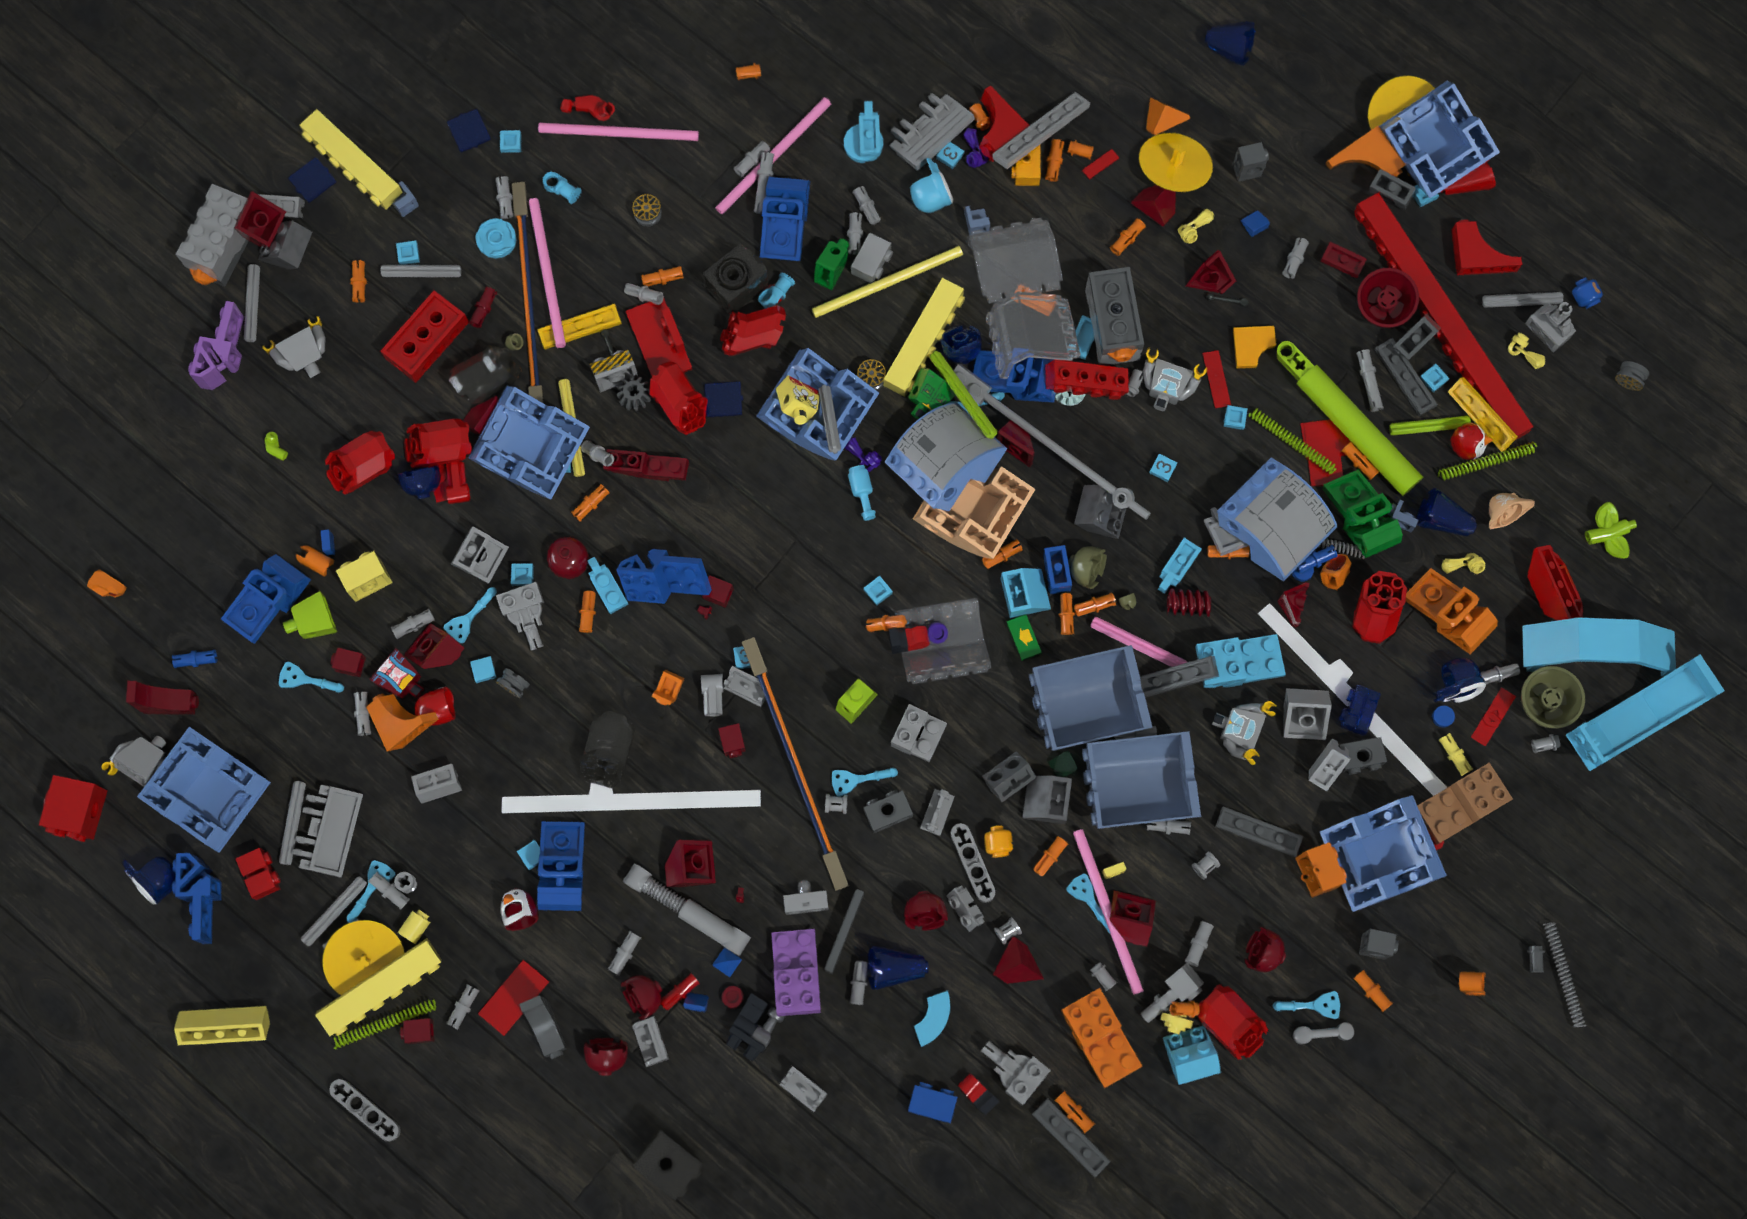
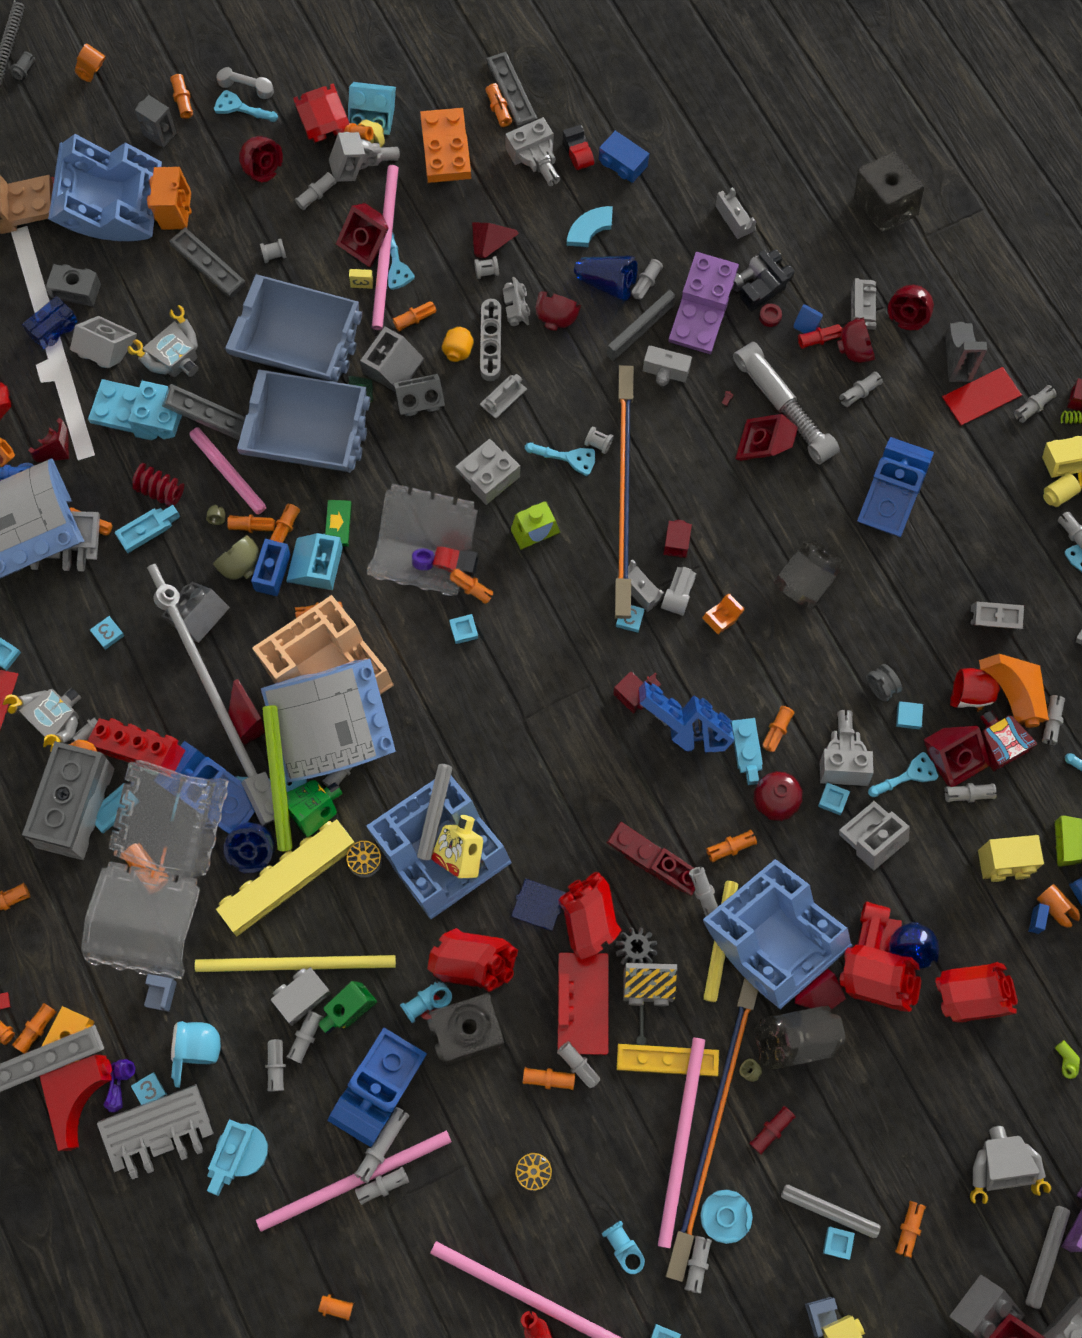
camera: 160 degrees left, 5 degrees down
dark red brick [331,648,366,677] -> none
red brick [381,291,469,383] -> none
light grey bush [394,872,417,894] -> none
piece [500,888,539,931] -> none
white sticker [502,781,761,813] -> none
medium azure tile [517,840,540,870] -> none
blue slope [712,947,742,977] -> none
dark purple piece [844,437,882,472] -> none
medium azure piece [848,465,876,521] -> none
dark grey brick [864,790,913,834] -> none
orange pin [969,103,991,130] -> none
light grey pin [1090,963,1117,991] -> none
light grey hinge [1309,738,1351,791] -> none

